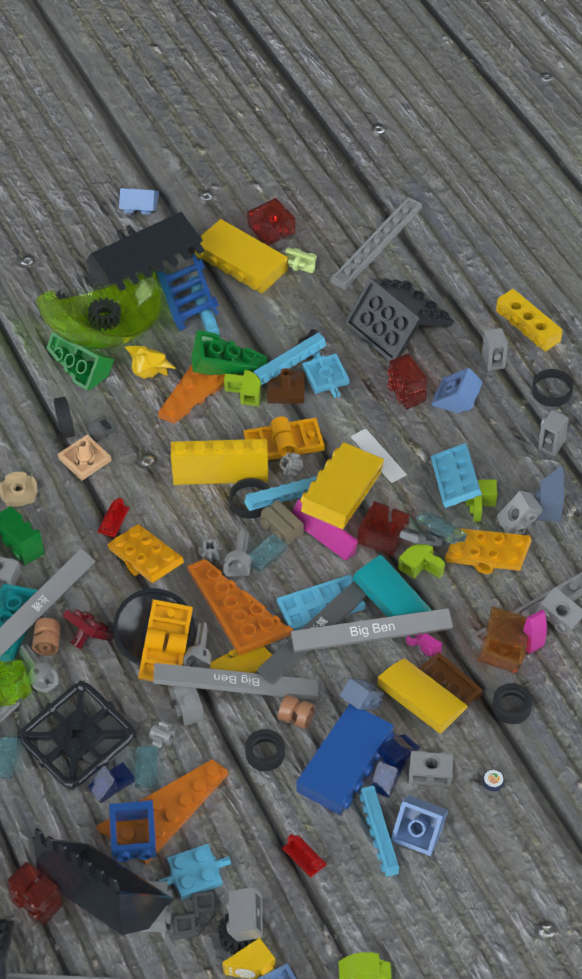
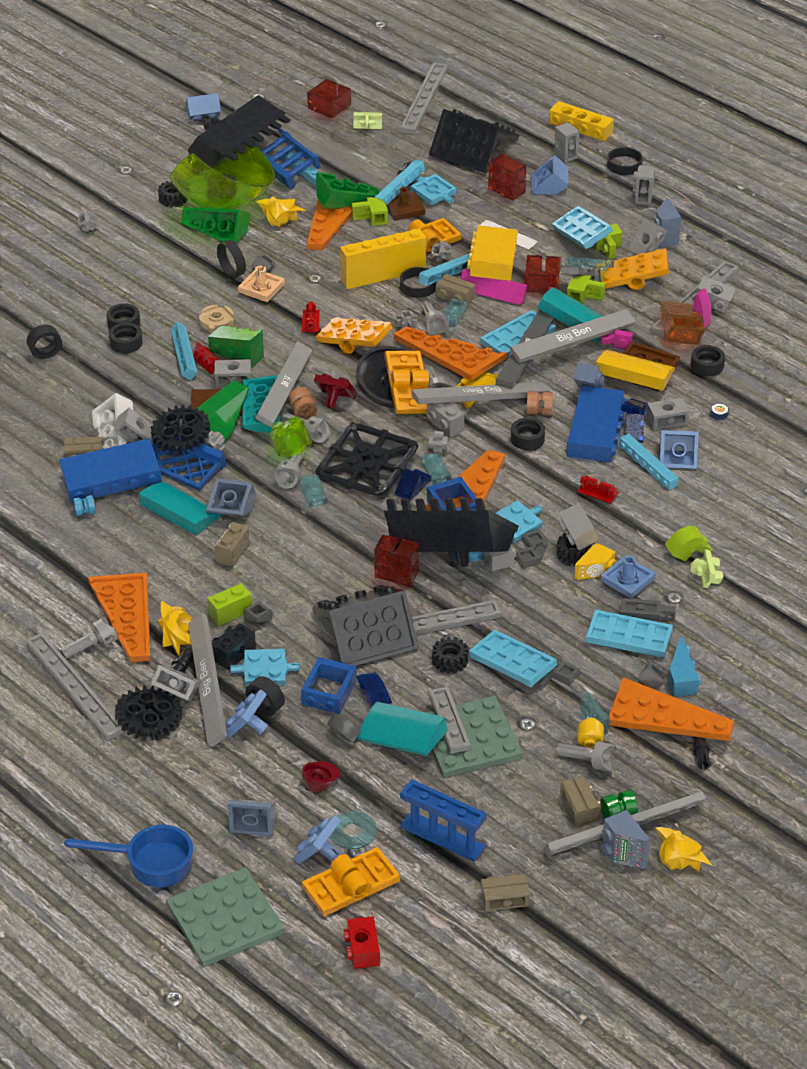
camera: 20 degrees left, 10 degrees down
yellow brick [194,219,288,294] -> none

